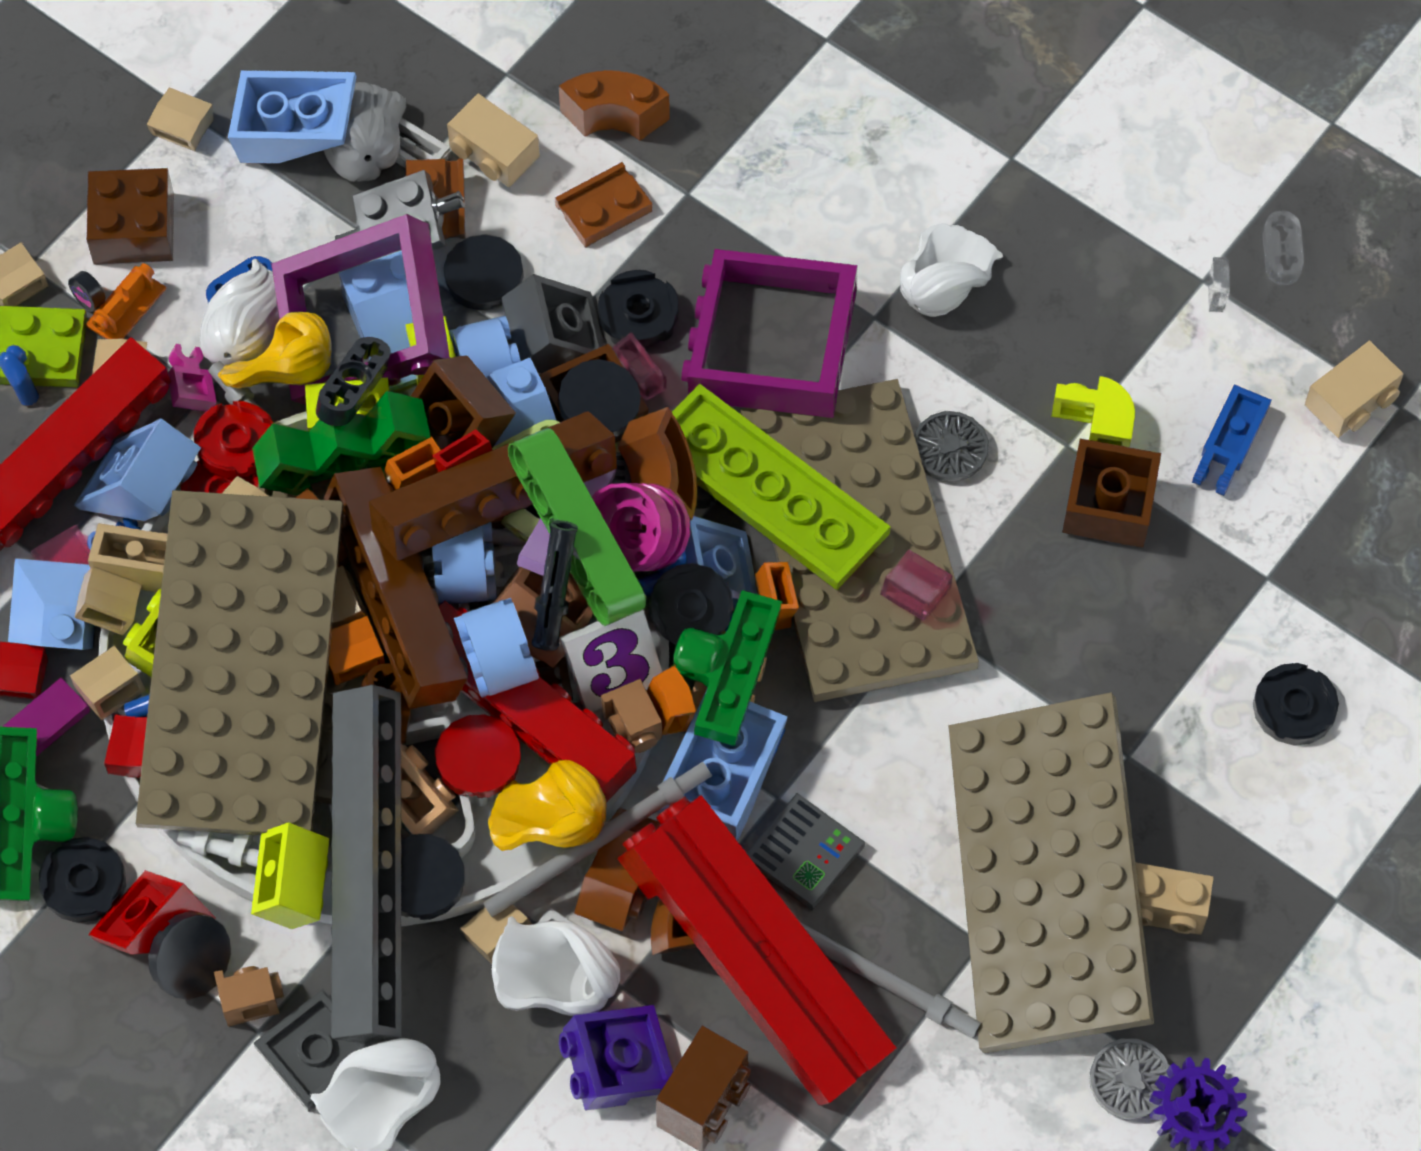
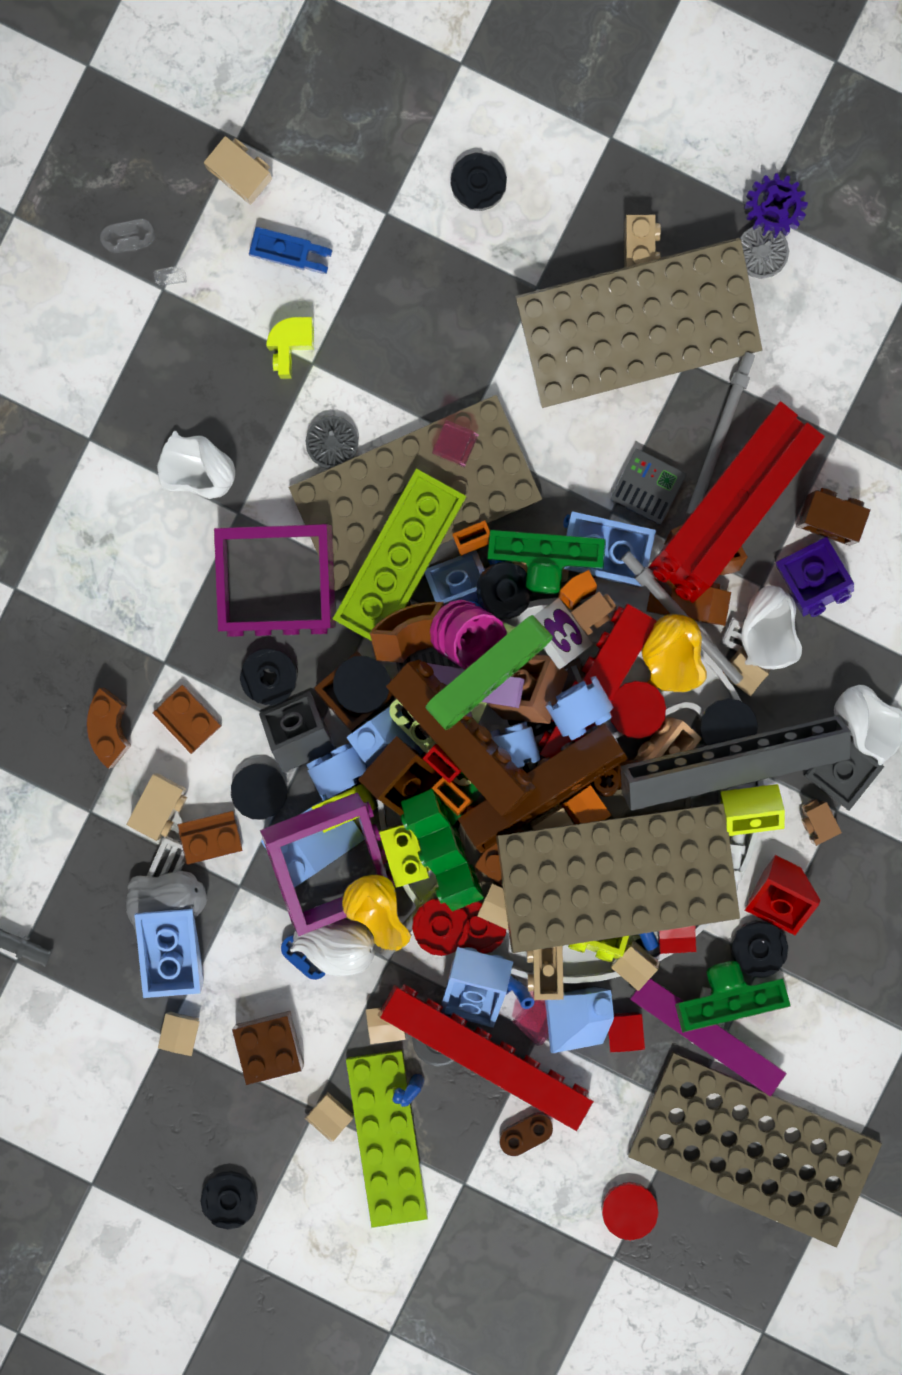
camera: 105 degrees left, 25 degrees up
black tile [68,271,106,312] -> none
tan piece [75,567,142,636] -> none
orange hinge [85,263,167,339] -> none
black tile [148,911,231,1000] -> none
dark pink plate [168,343,217,411] -> none
black beam [316,337,391,426] -> none
plate [335,170,465,263] -> none
black pin [532,520,578,651] -> none
clear pink piece [612,332,667,401] -> none
reddish brown brick [1062,438,1162,548] -> none

